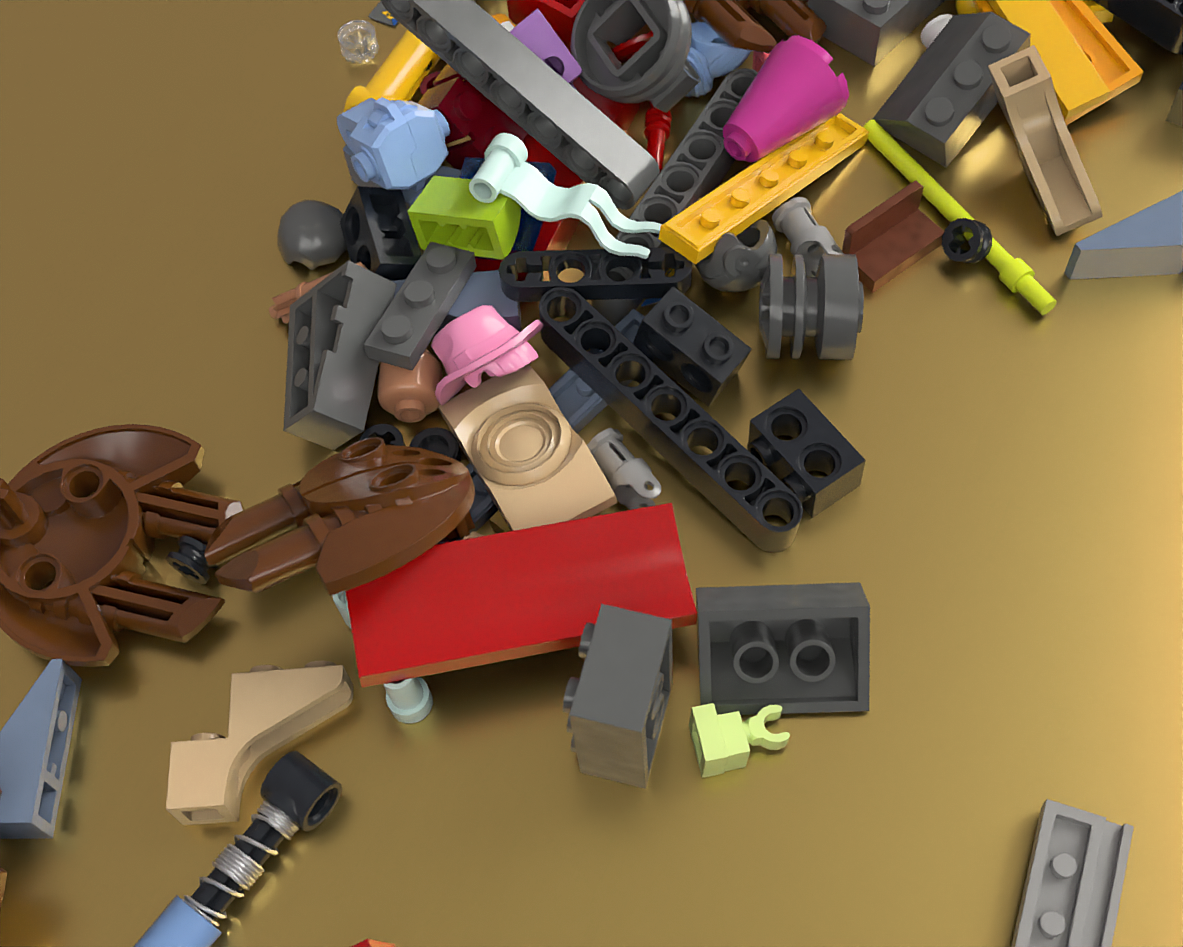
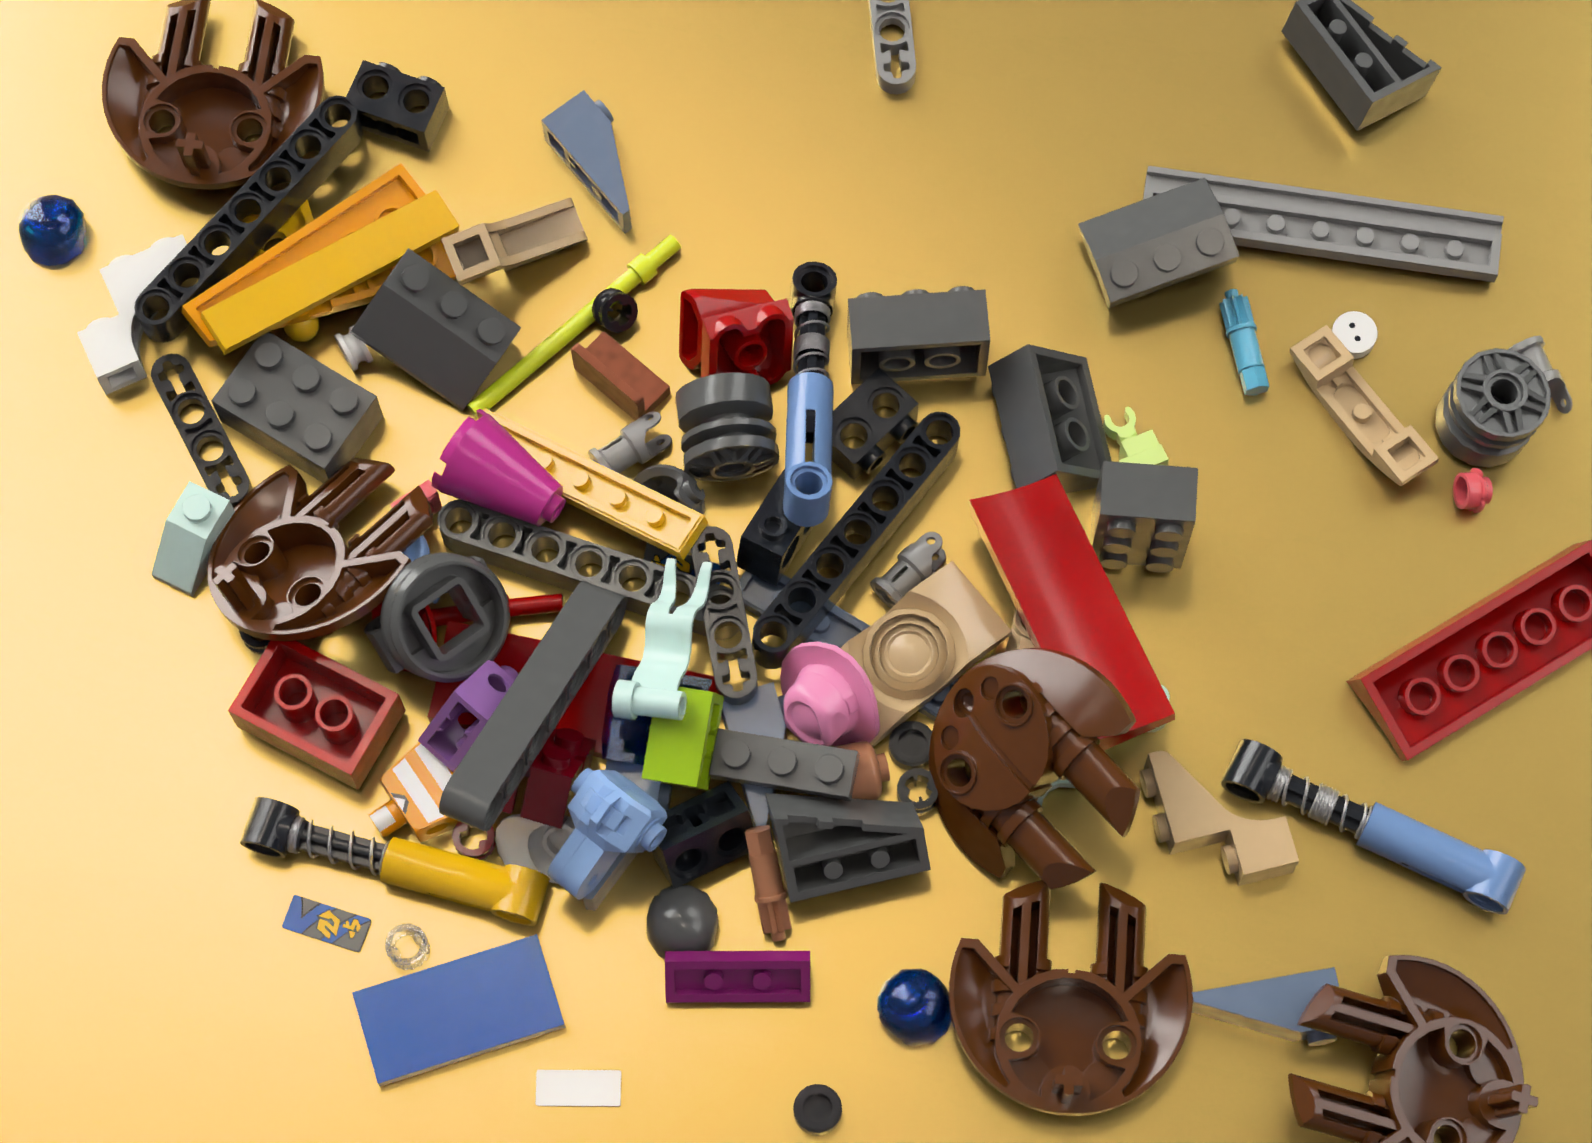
camera: 105 degrees left, 10 degrees up
black bush [166,536,219,584] -> none
none -> tile [352,934,566,1087]
none -> white sticker [535,1070,621,1106]
none -> magenta plate [664,951,810,1003]
none -> red piece [679,289,794,385]
none -> piece [783,261,837,527]
none -> black tile [793,1084,842,1136]
none -> dark grey brick [847,286,990,384]
none -> clear blue hair [876,968,952,1046]
none -> dark grey slope [1078,177,1239,309]
none -> medium azure piece [1219,289,1270,396]

